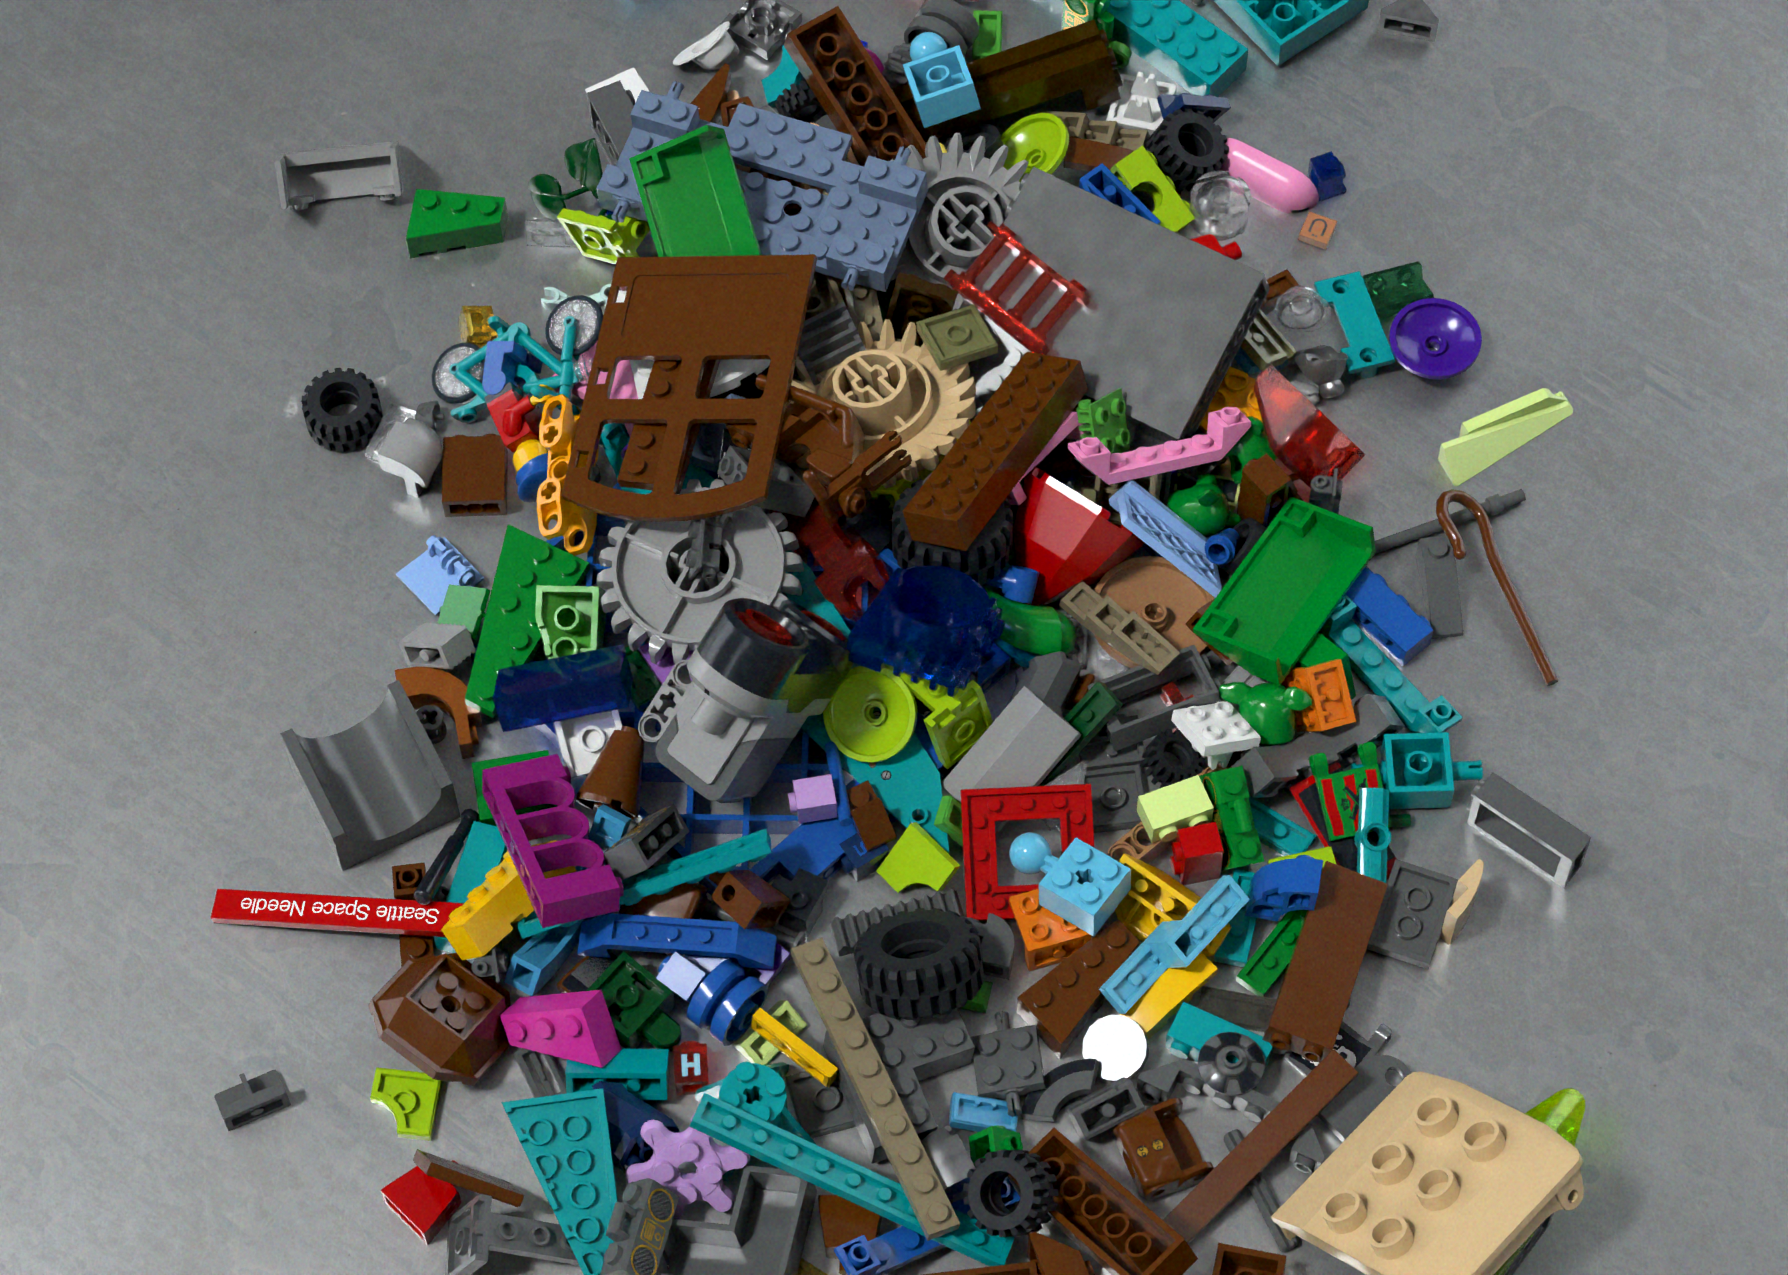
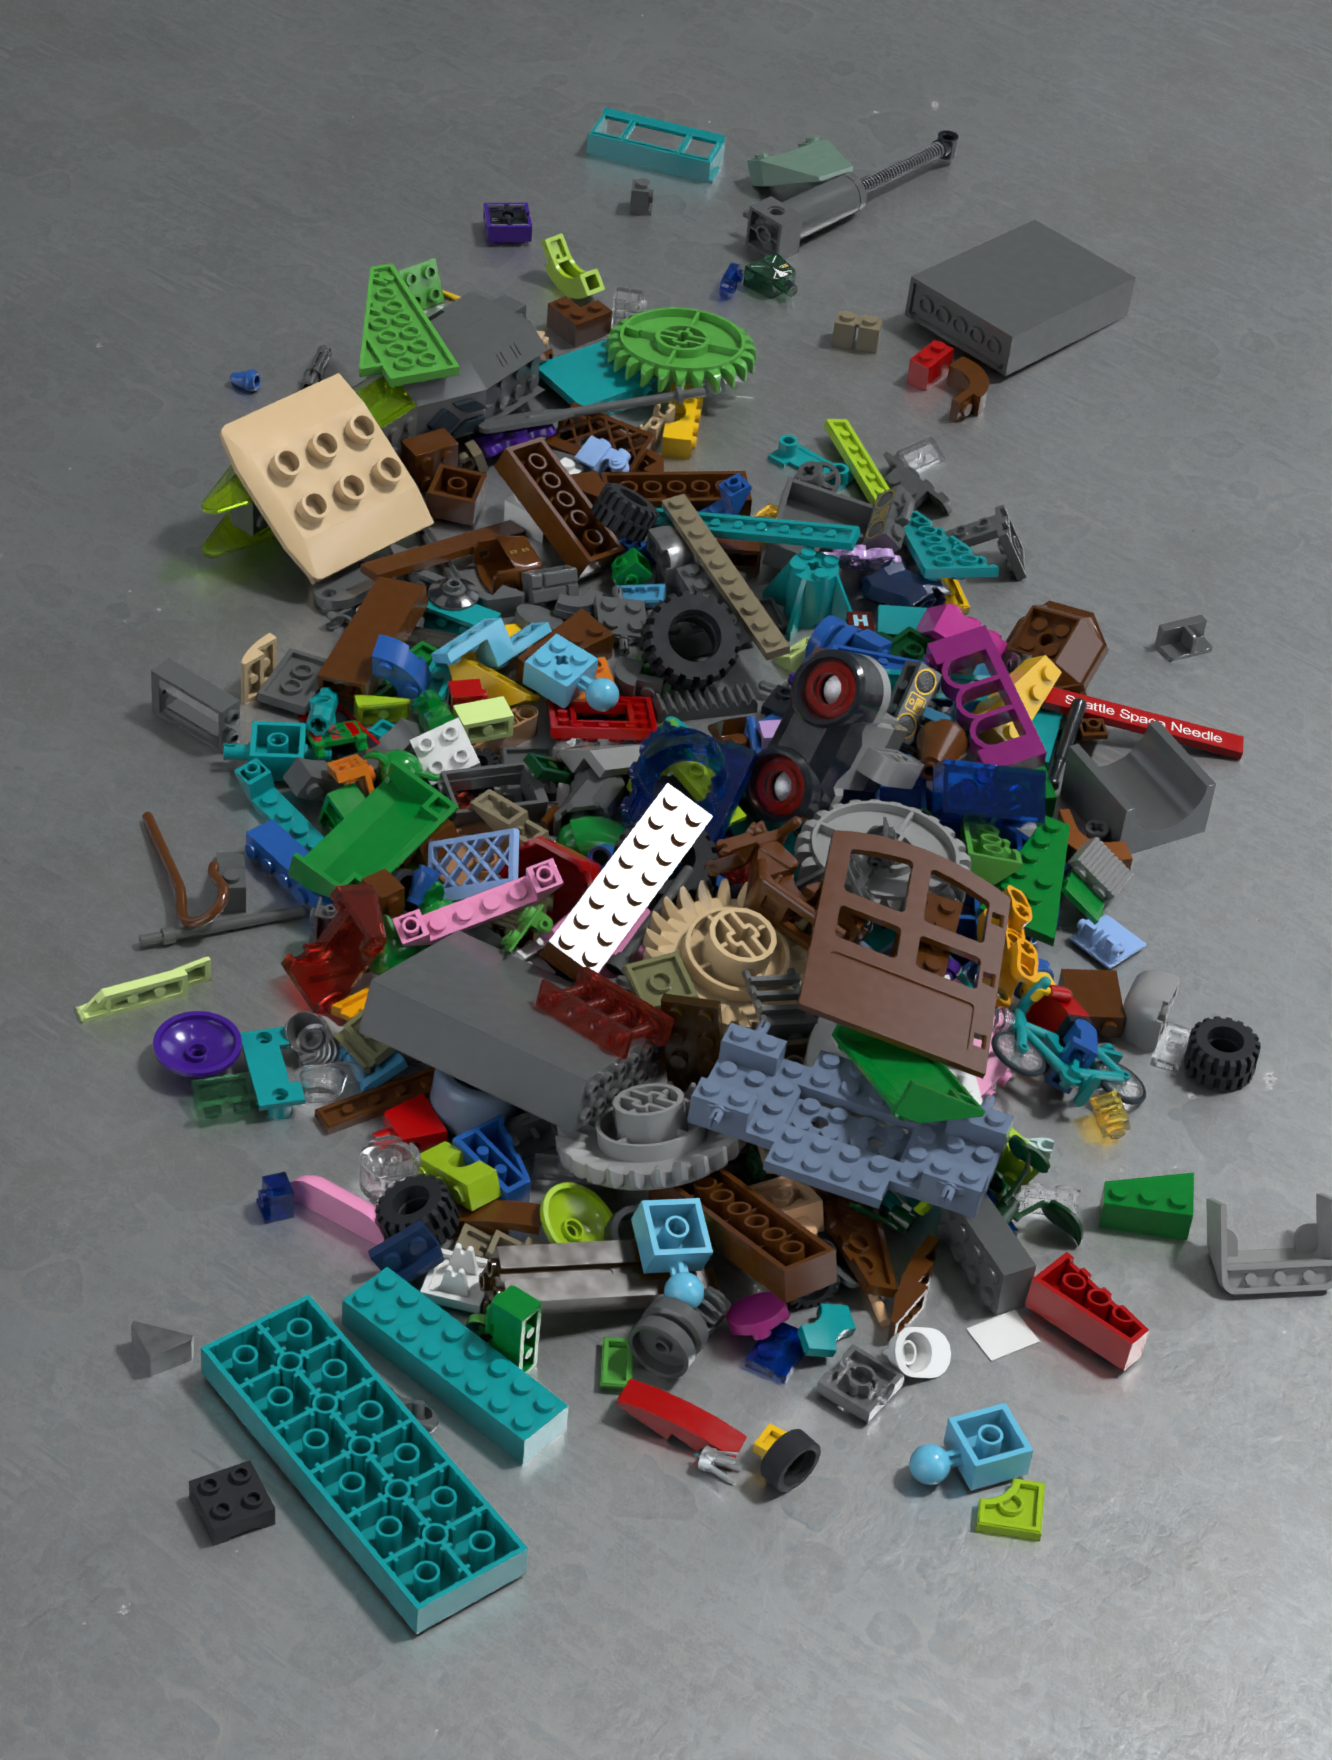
camera: 175 degrees right, 20 degrees down
red torso [381,1160,462,1245] -> none
reddish brown tile [413,1149,525,1207] -> none
dark grey piece [415,401,445,432] -> none
yellow tile [751,1008,838,1087] -> none
lime tile [876,822,960,893] -> none
nougat tile [1298,211,1337,250] -> none
none -> red wedge [1025,1252,1149,1371]

